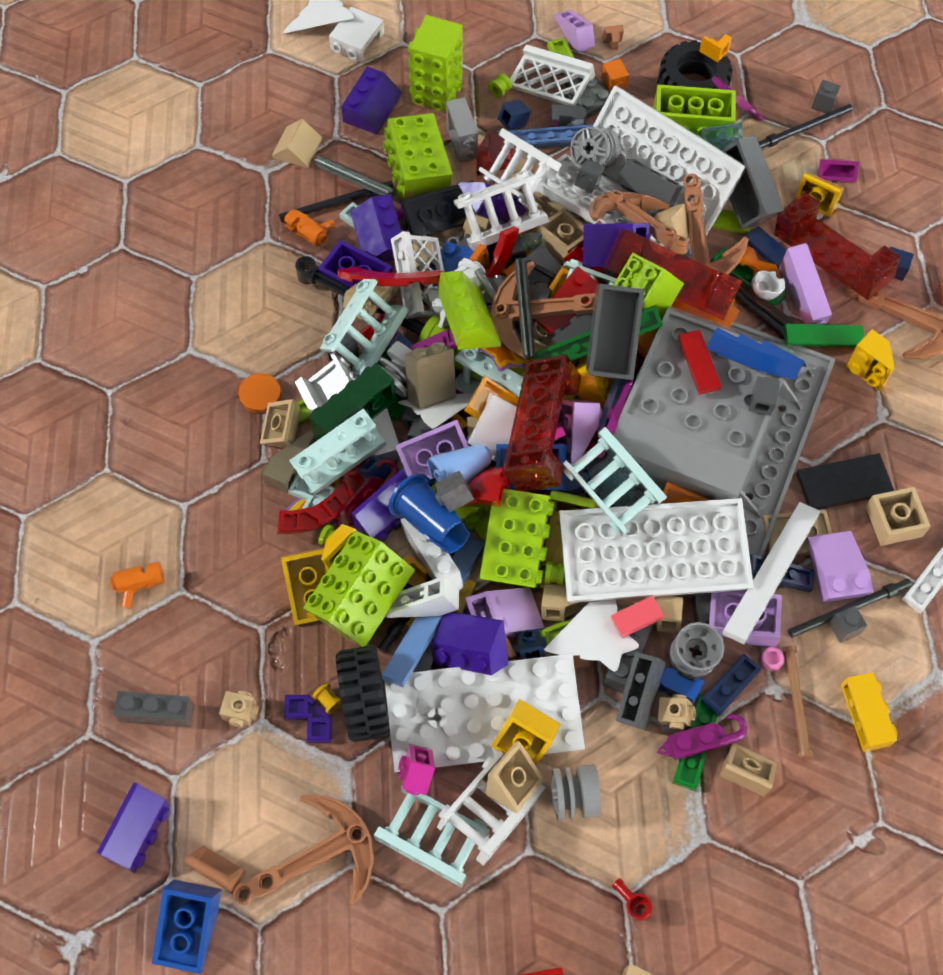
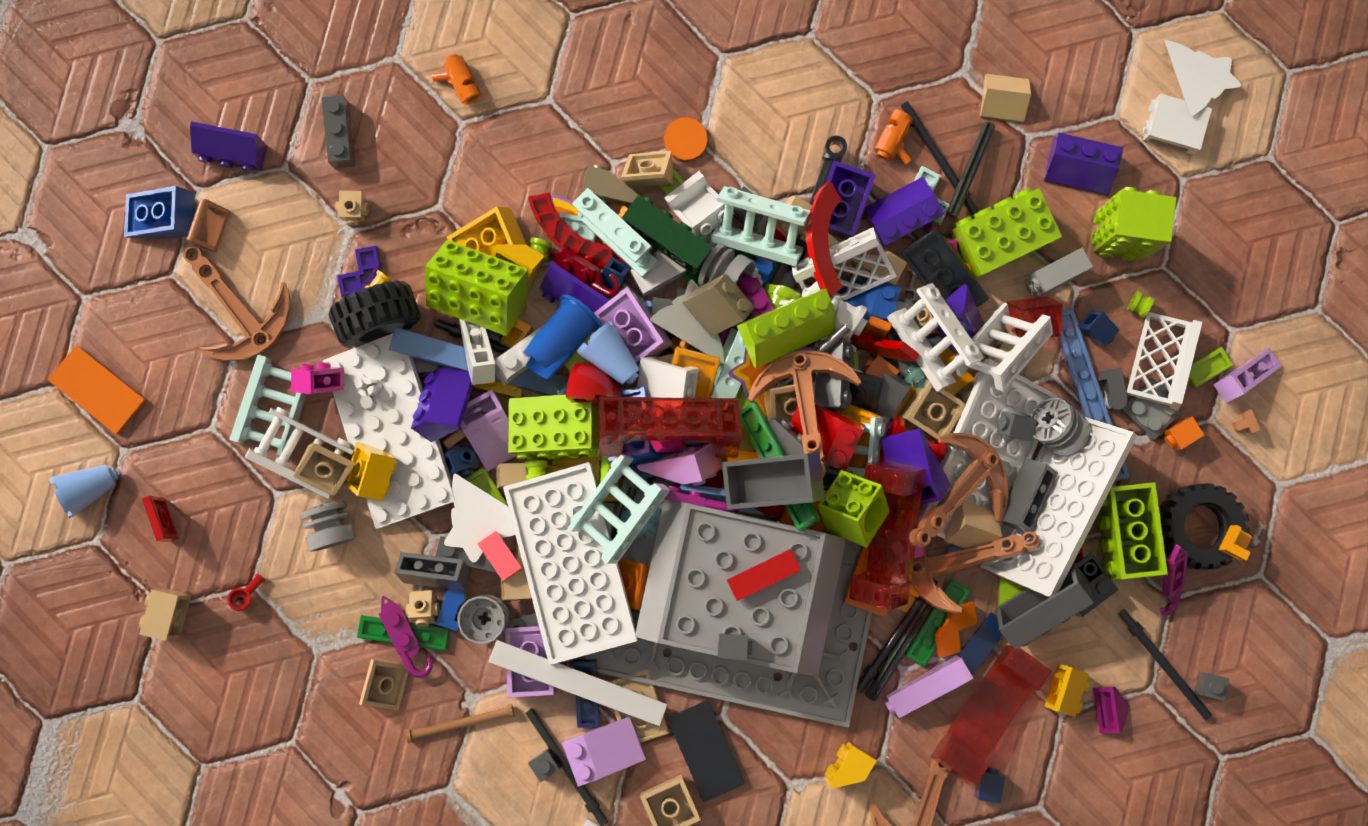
camera: 80 degrees right, 20 degrees up
flat silver brick [435,470,474,513] -> none
pearl dark grey axle [515,258,535,360] -> none
clear light blue brick [701,122,743,150] -> none
dark blue tile [701,654,762,717] -> none
blue slope [707,327,805,380] -> none
white hair [751,270,785,300] -> none
bright pink tile [760,647,785,672] -> none
green tile [783,324,864,347] -> none
yellow brick [841,672,897,752] -> none

